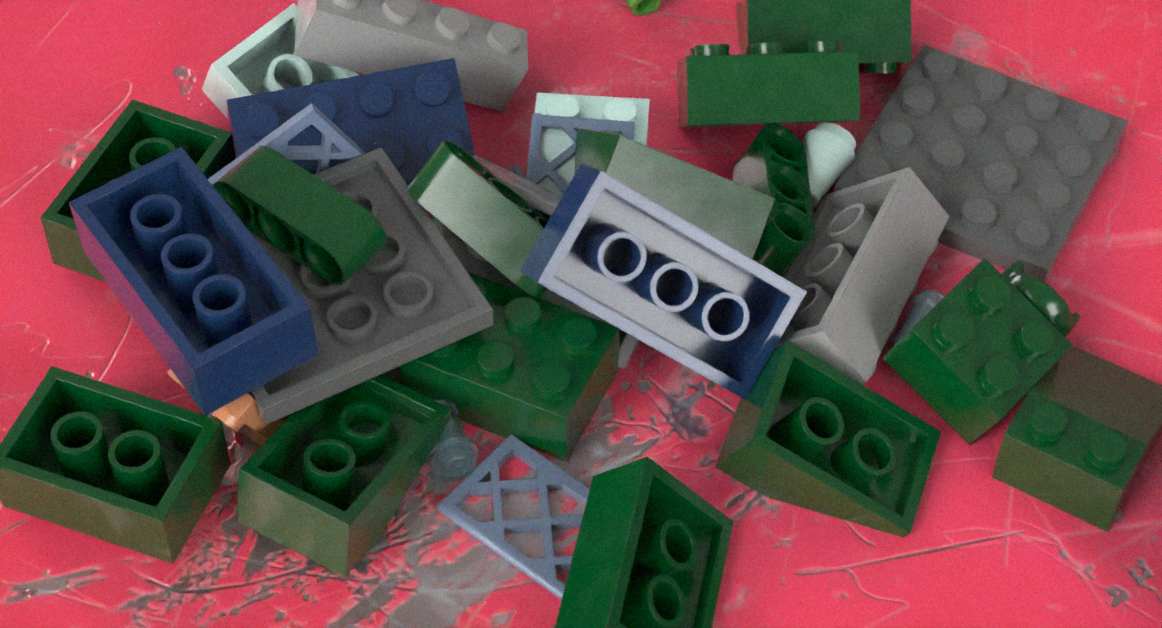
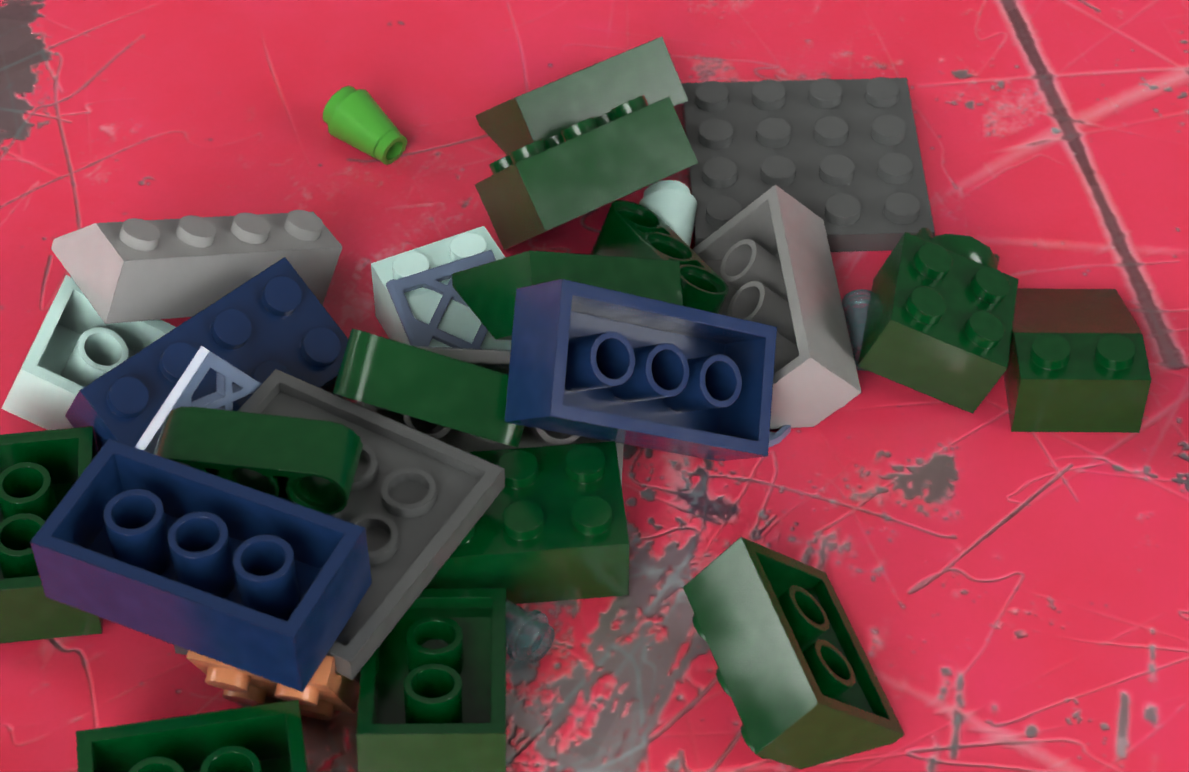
camera: 30 degrees left, 5 degrees down
sand blue window [437,434,590,600] -> none
dark green slope [715,340,941,537] -> none

